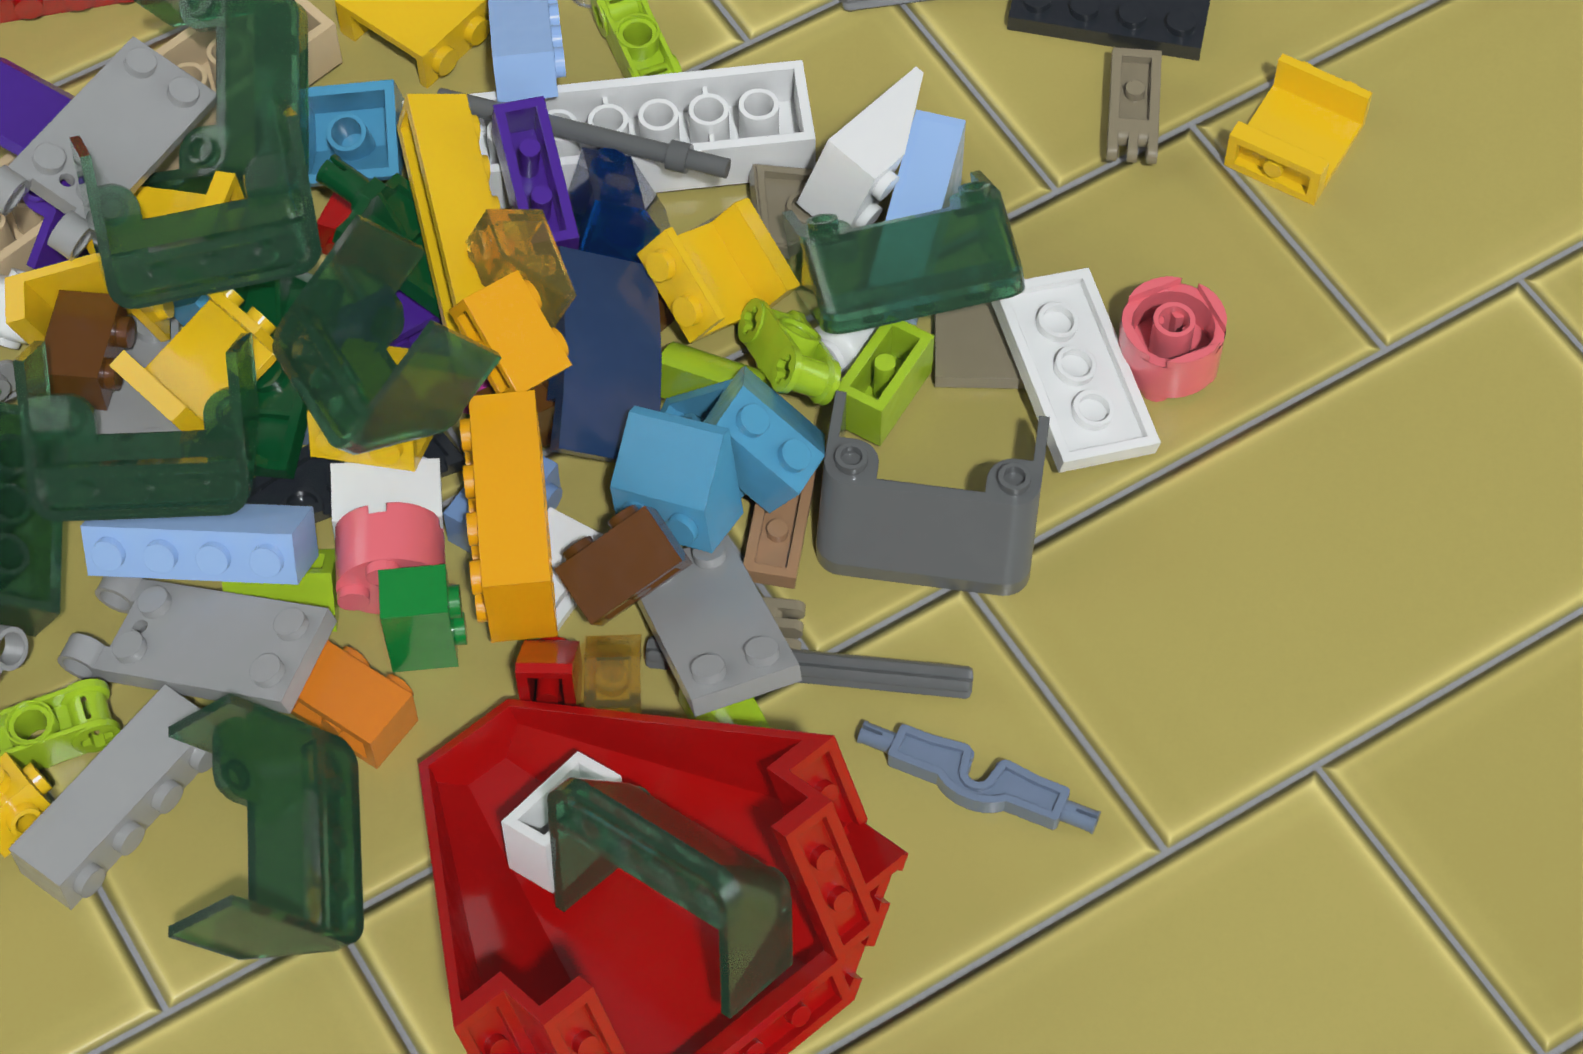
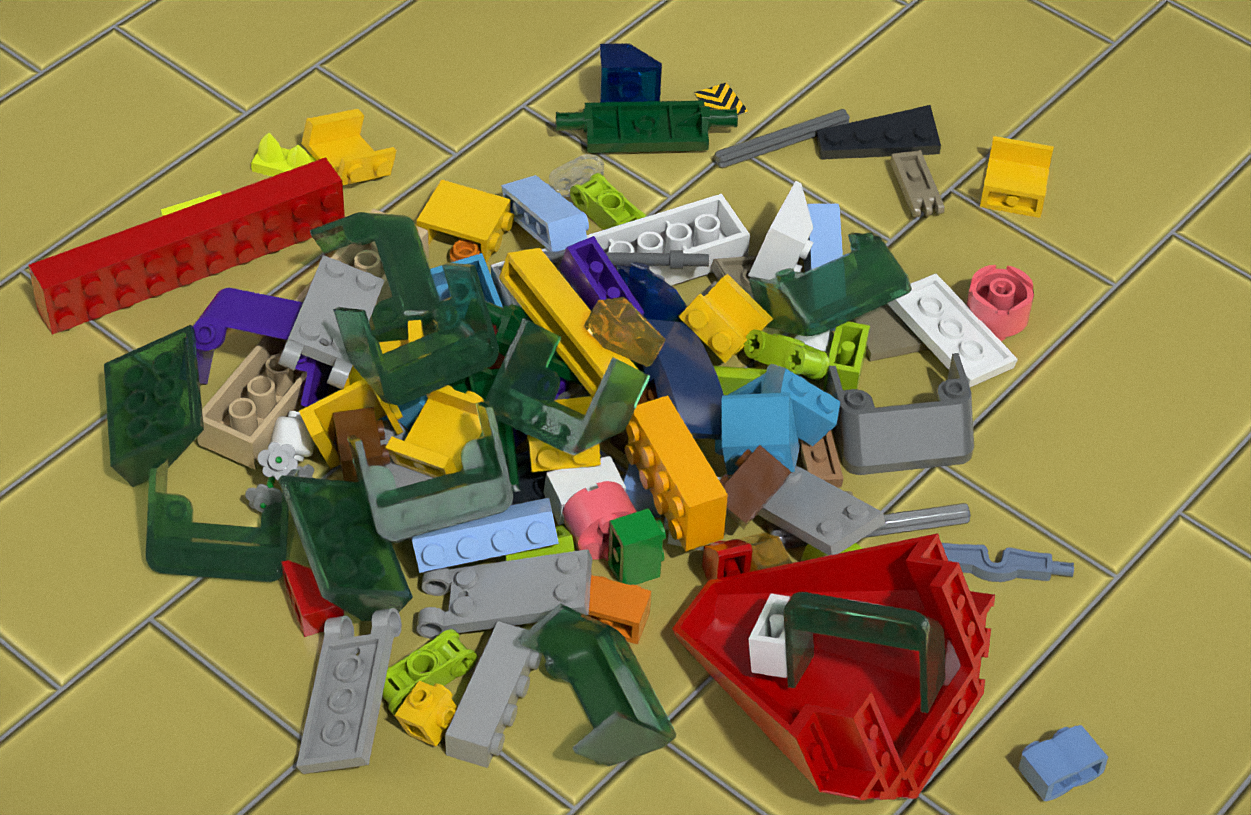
camera: 20 degrees left, 10 degrees down
light orange brick [449,270,572,394] -> none
none -> orange plate [450,239,481,262]

